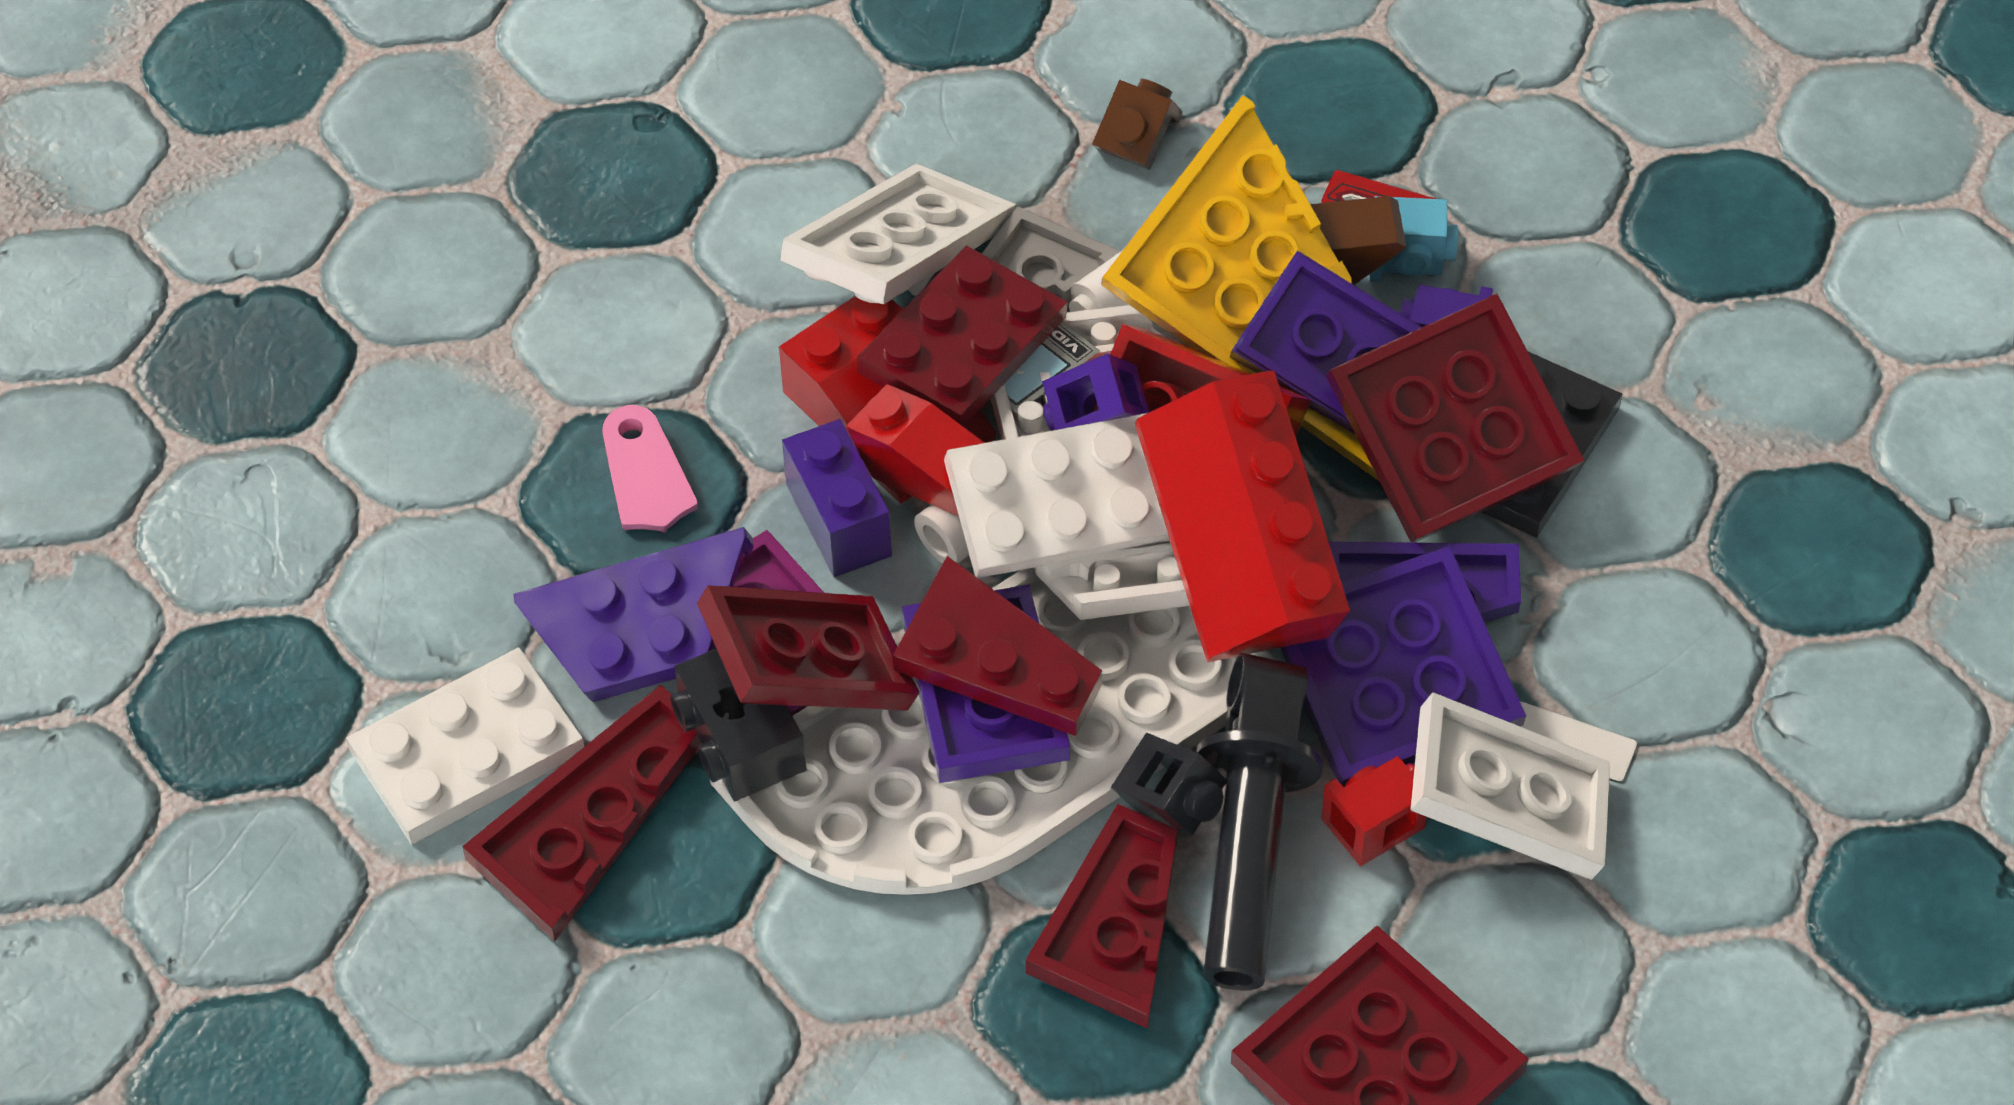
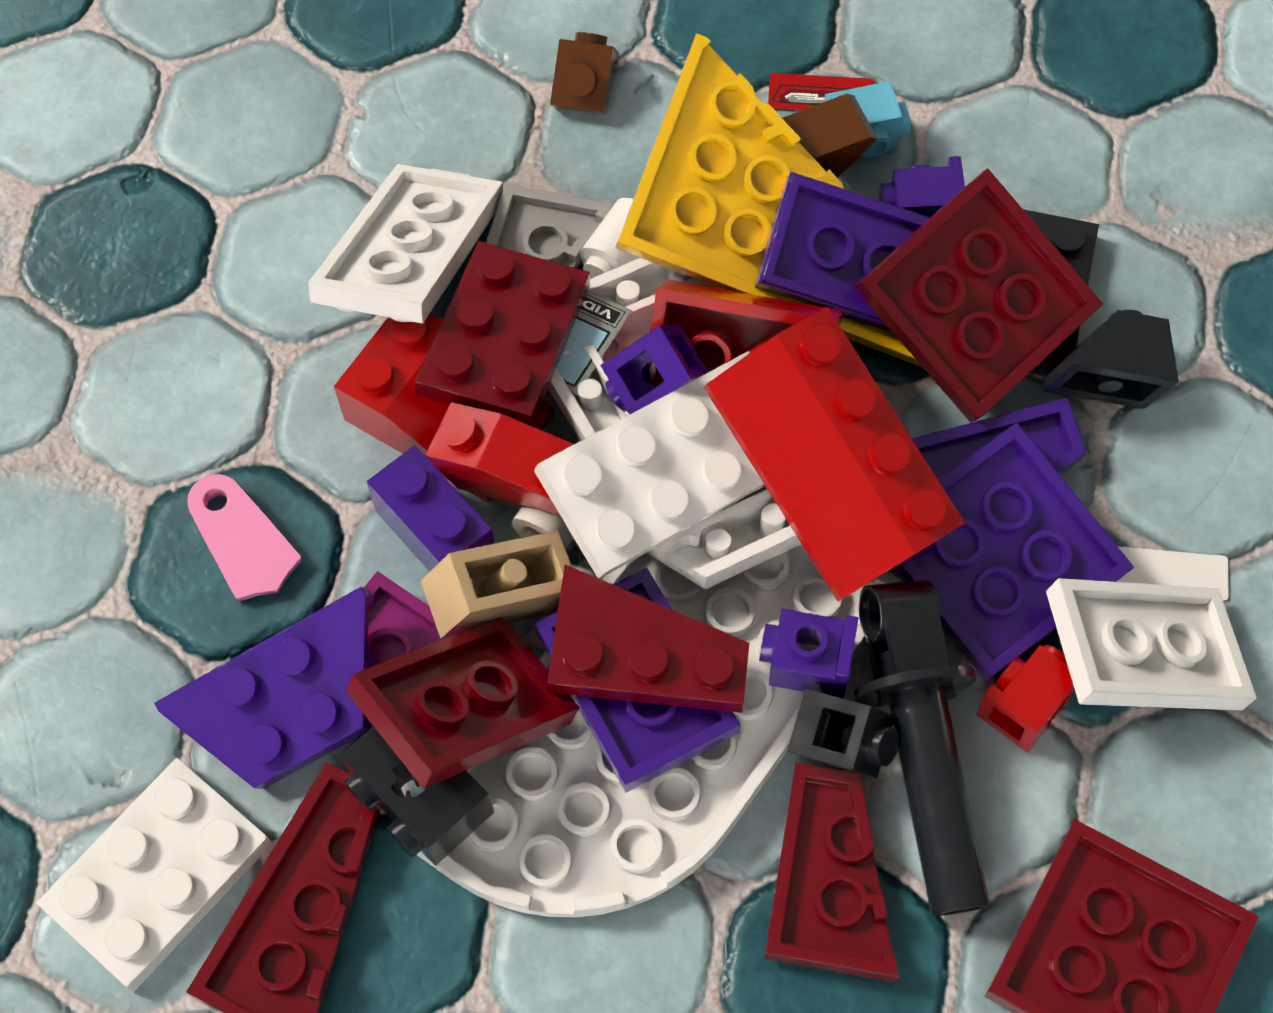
camera: 15 degrees left, 10 degrees up
none -> tan brick [421,531,572,639]
none -> dark purple brick [759,608,859,699]
none -> black slope [1041,310,1179,409]

